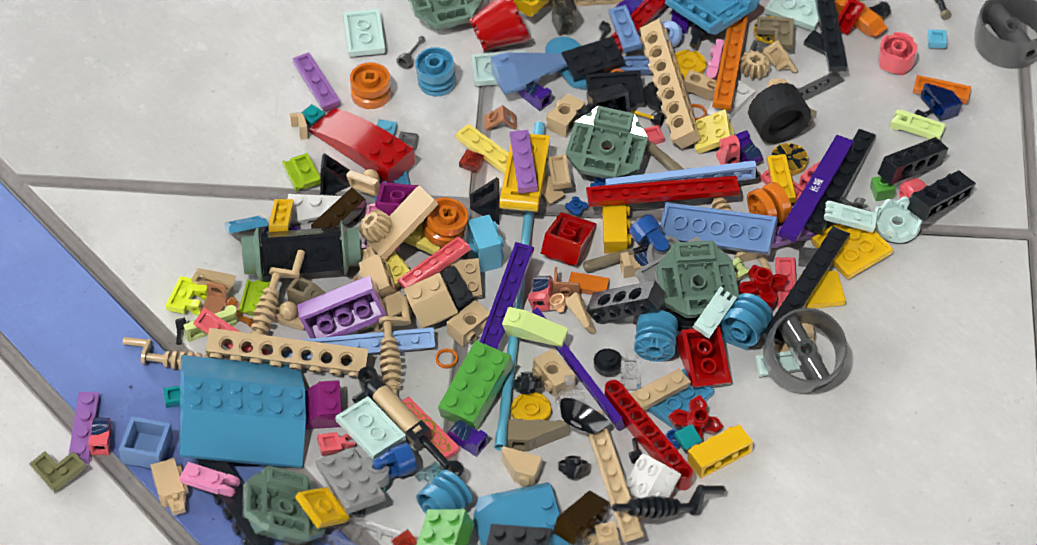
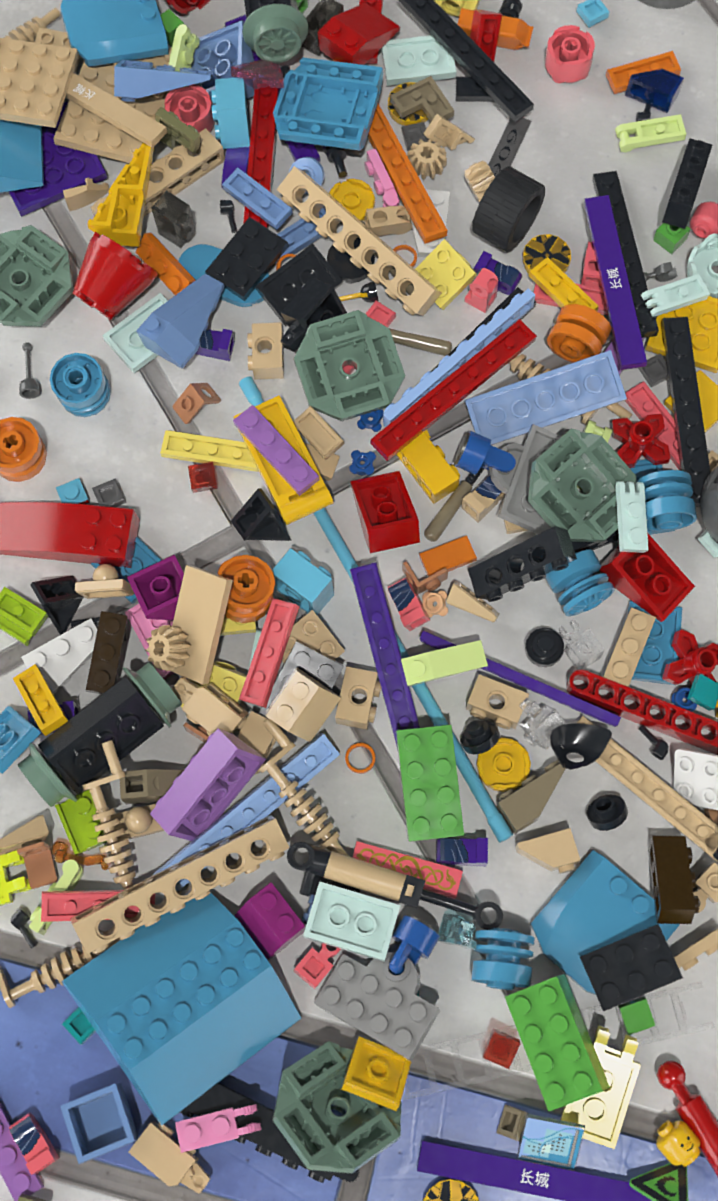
camera: 30 degrees left, 20 degrees up
none -> orange plate [135,232,196,295]

